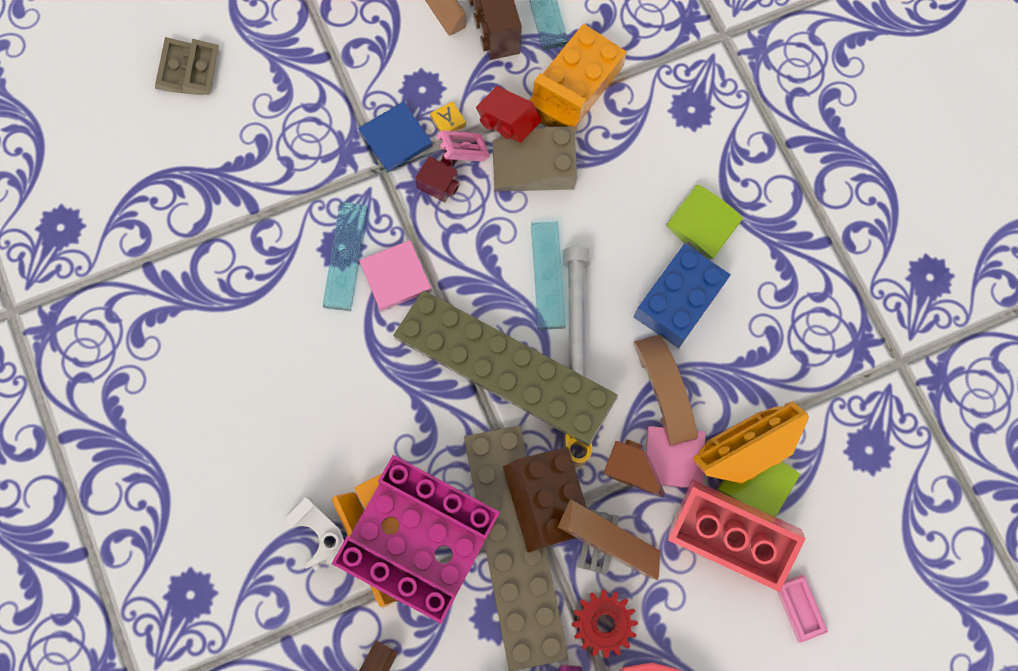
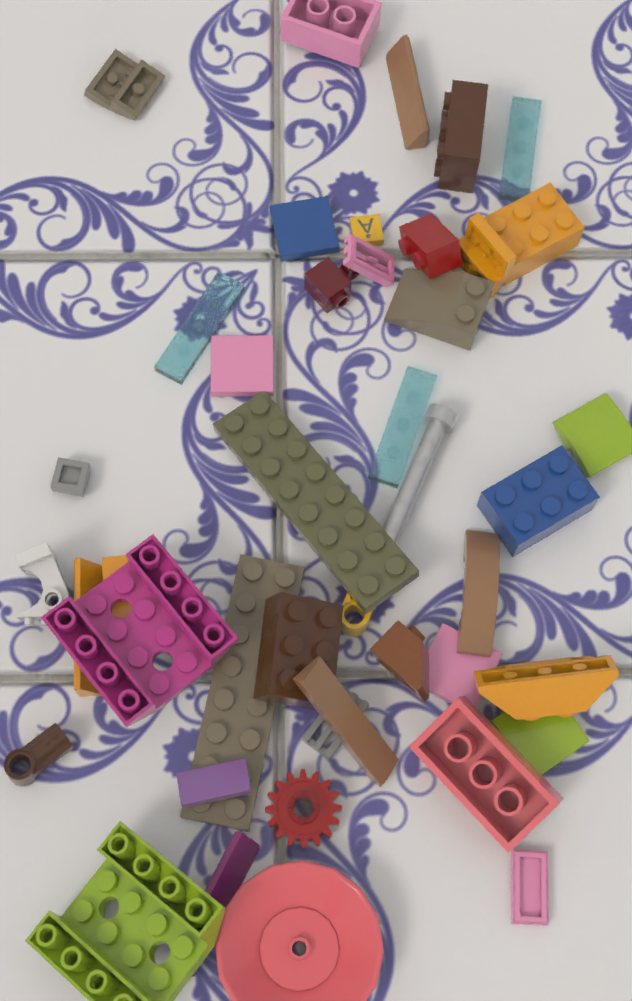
camera: 25 degrees right, 5 degrees down
none -> light grey plate [50,457,91,497]
none -> medium lavender slope [176,758,252,809]

